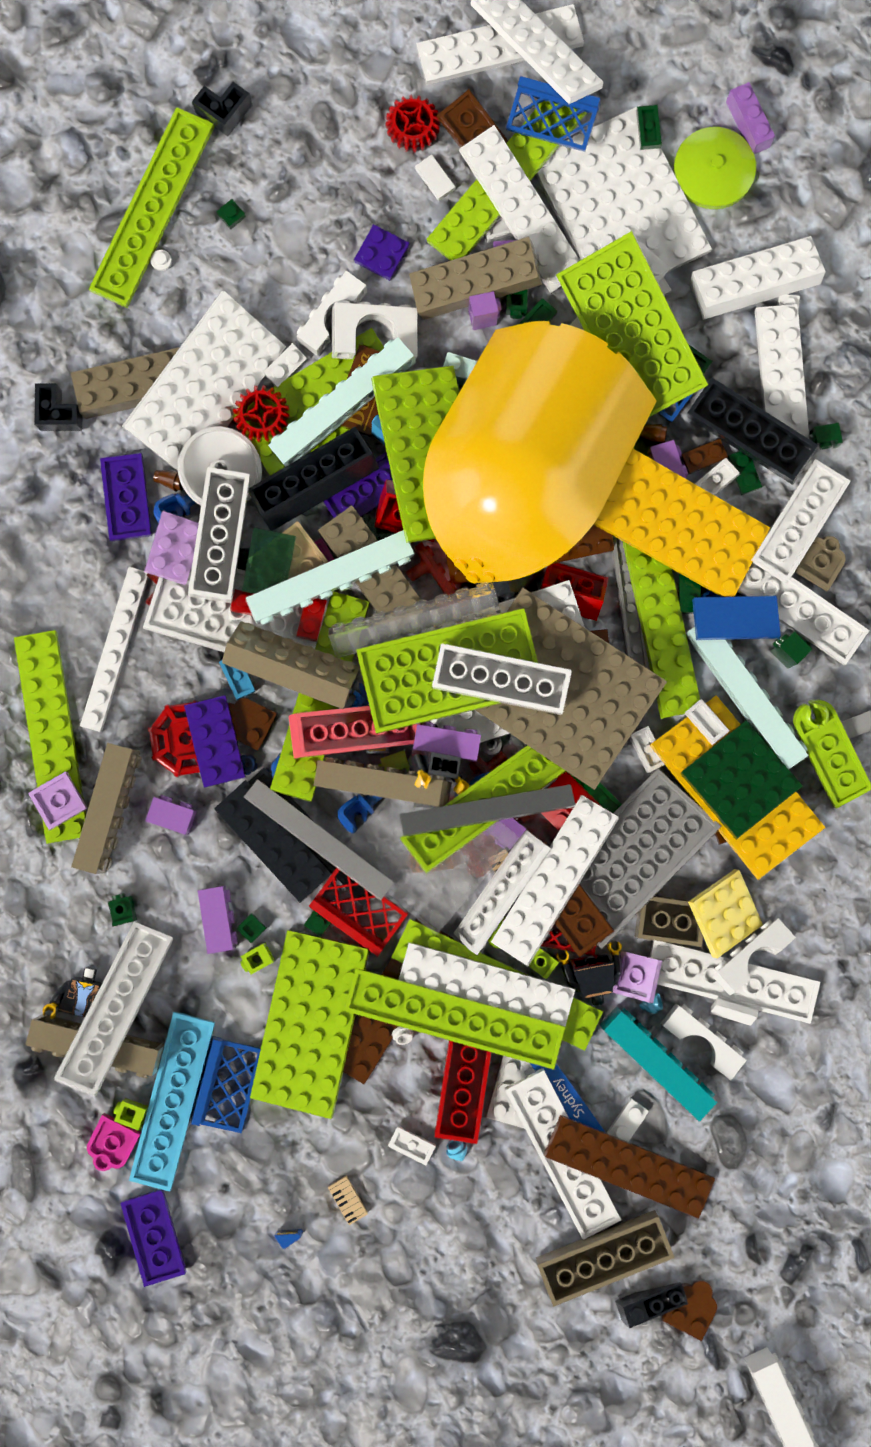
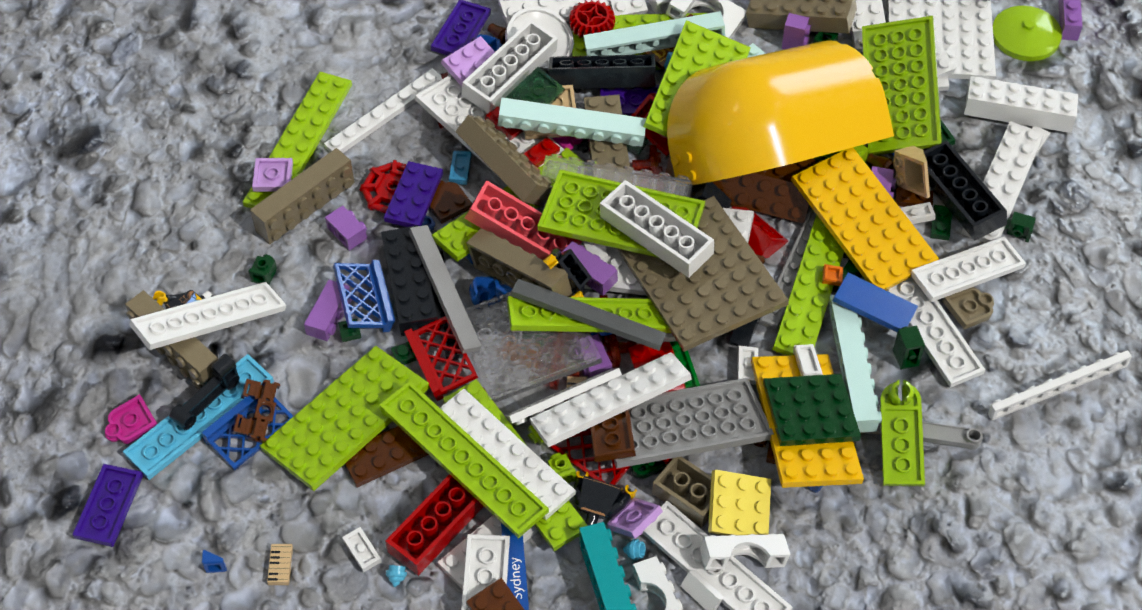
camera: 30 degrees right, 30 degrees down
lime brick [114,1098,149,1130] -> none
lime brick [240,942,276,975] -> none
white plate [392,1026,414,1045] -> none
none -> black piece [169,354,240,430]
none -> reddish brown piece [232,379,281,443]
none -> blue fence [333,260,395,332]
none -> orange tile [822,264,843,286]
none -> tan slope [893,146,930,198]

